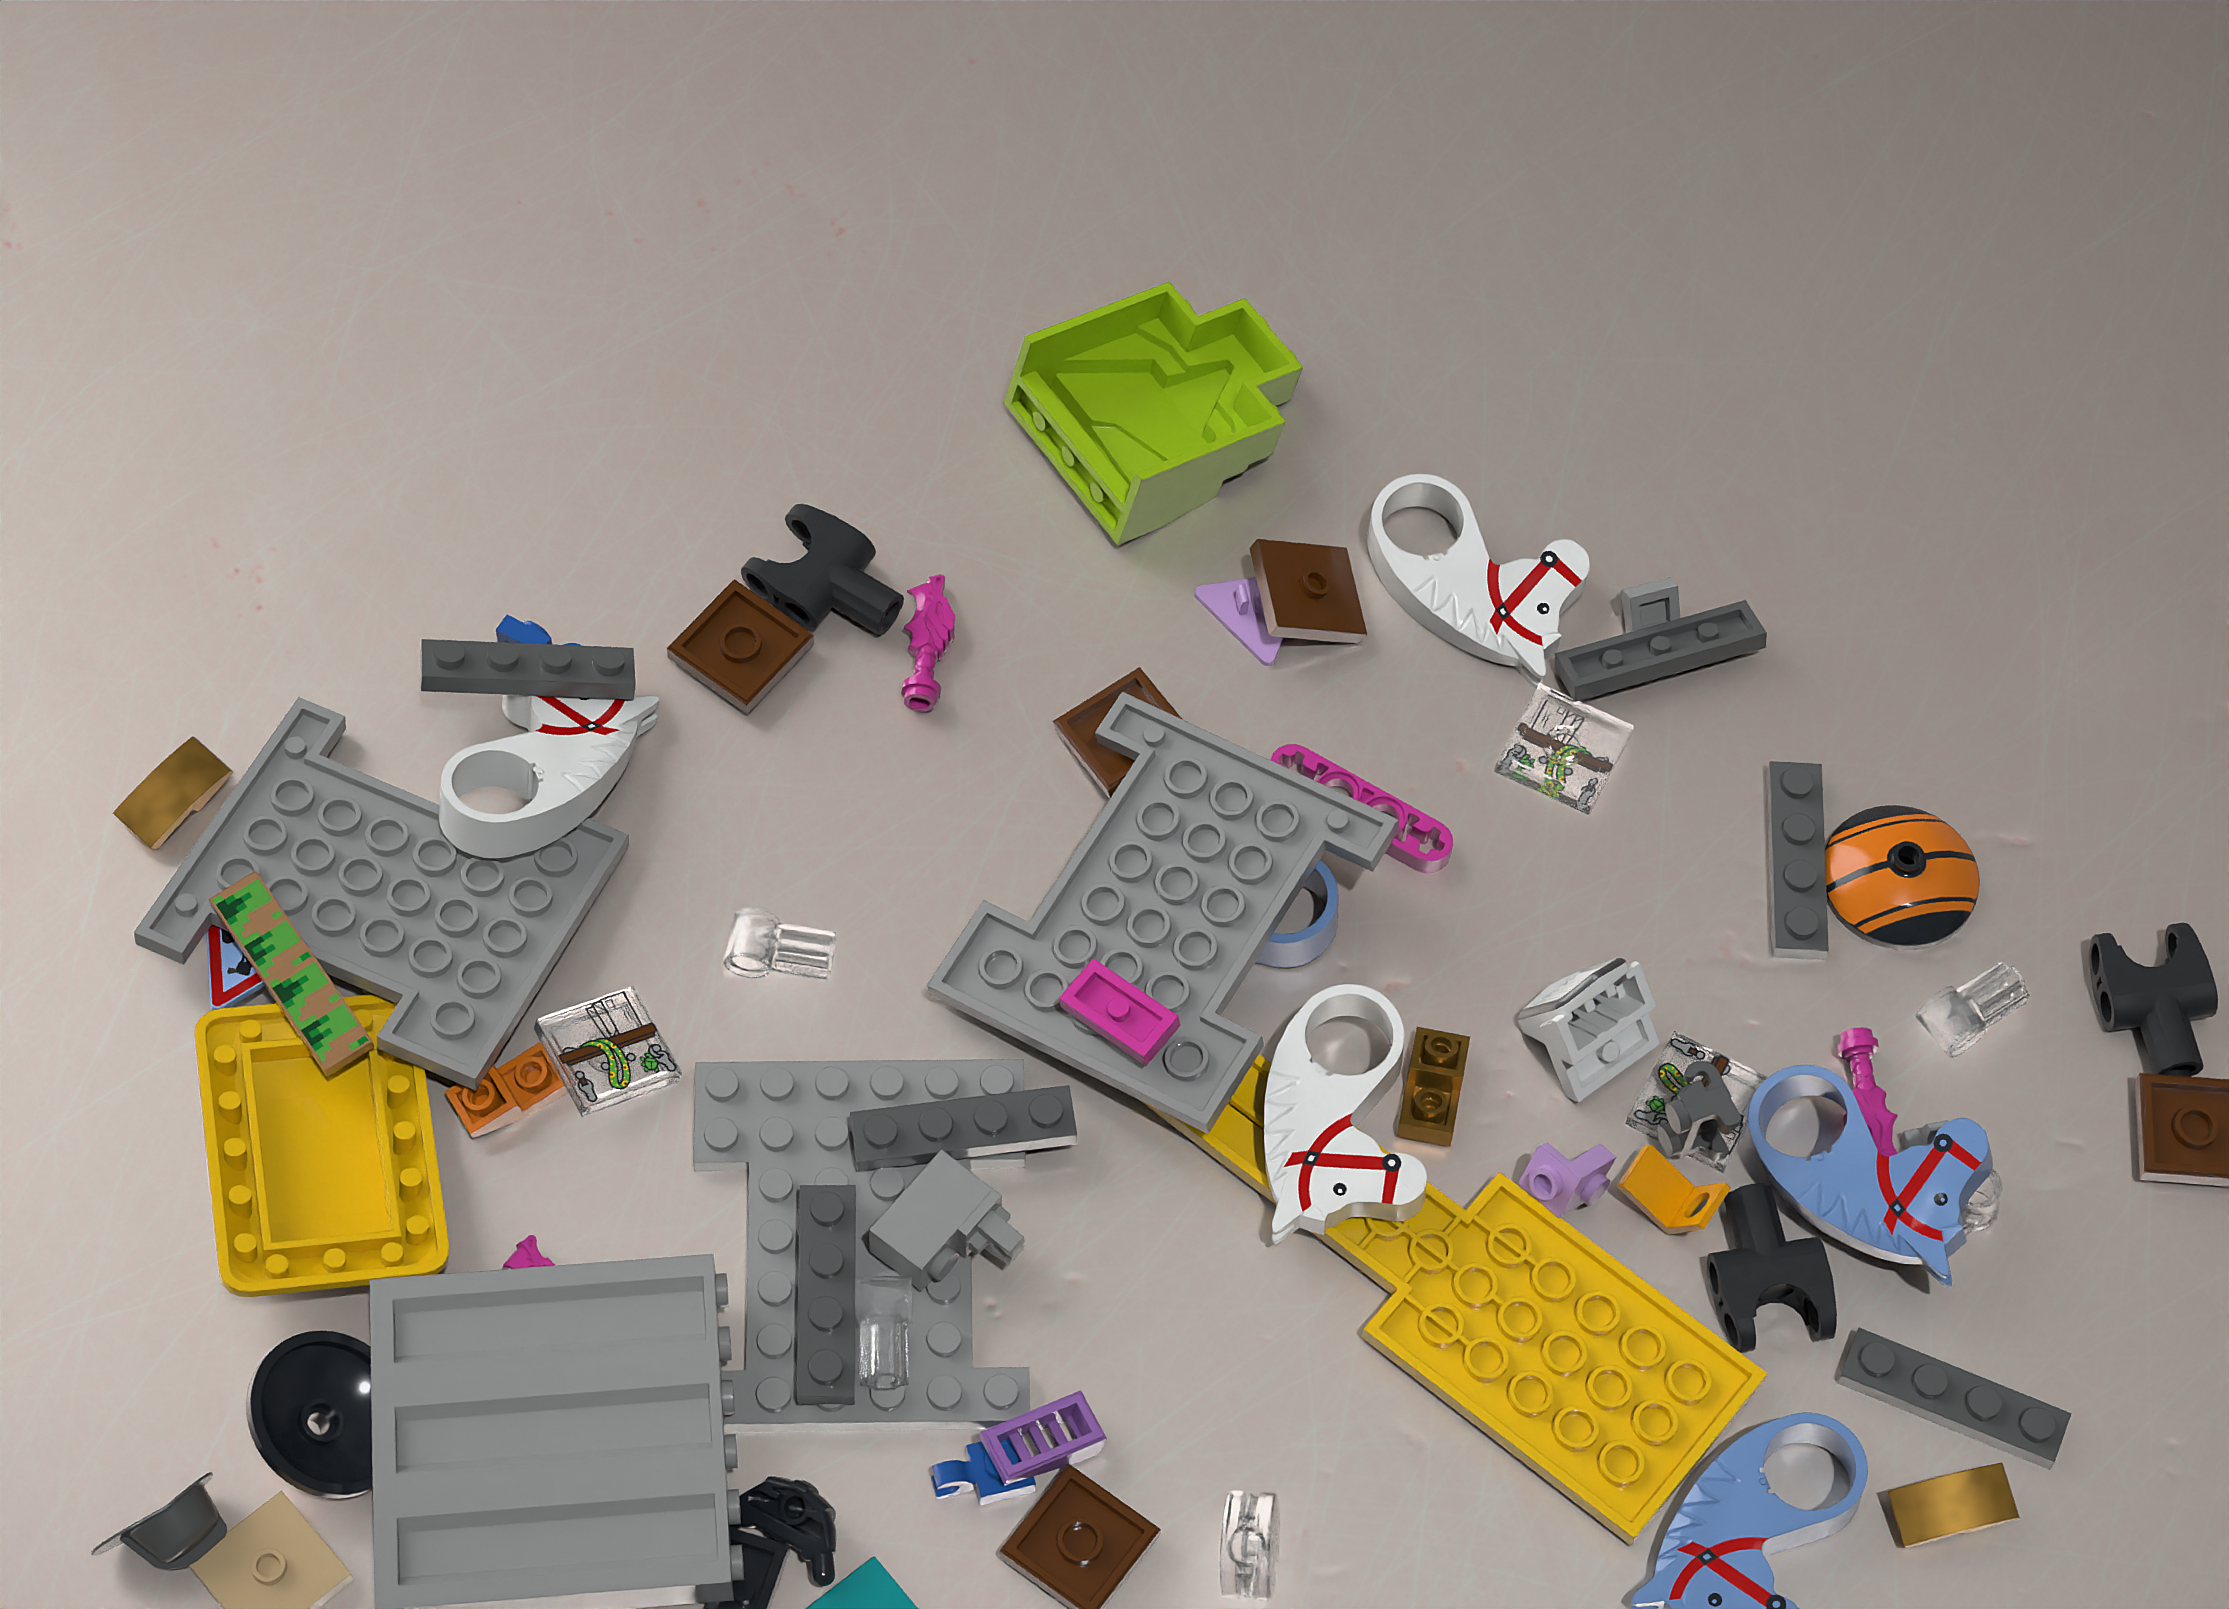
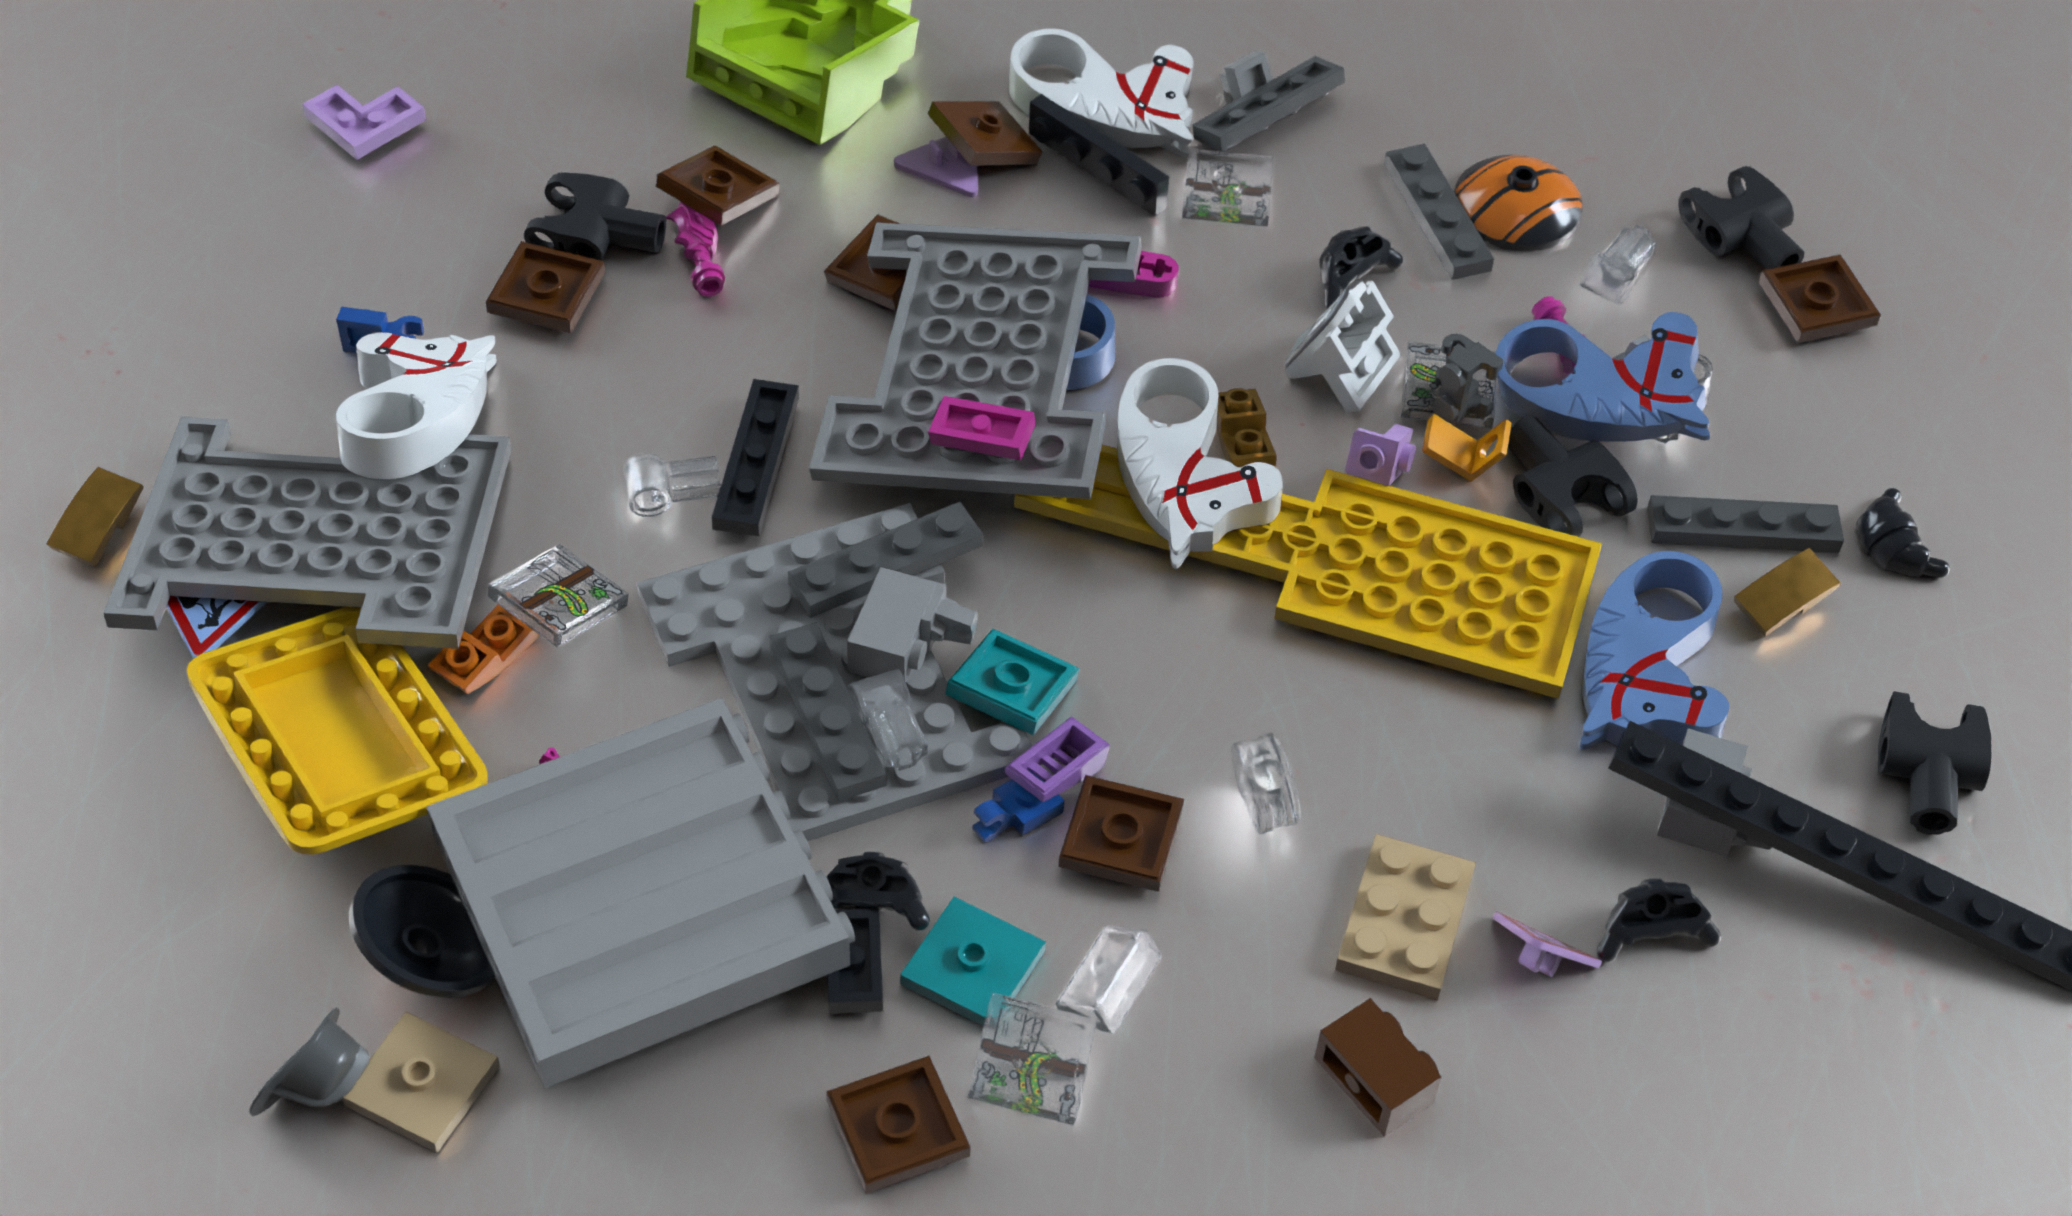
camera: 20 degrees left, 10 degrees down
tile [209,870,374,1077] -> none
dark grey plate [420,639,636,700] -> none
none -> lavender plate [302,85,426,160]
none -> reddish brown plate [656,145,780,226]
none -> black plate [711,379,799,537]
none -> teal plate [945,628,1080,736]
none -> black plate [1029,94,1169,216]
none -> black piece [1319,226,1403,309]
none -> black piece [1856,488,1950,578]

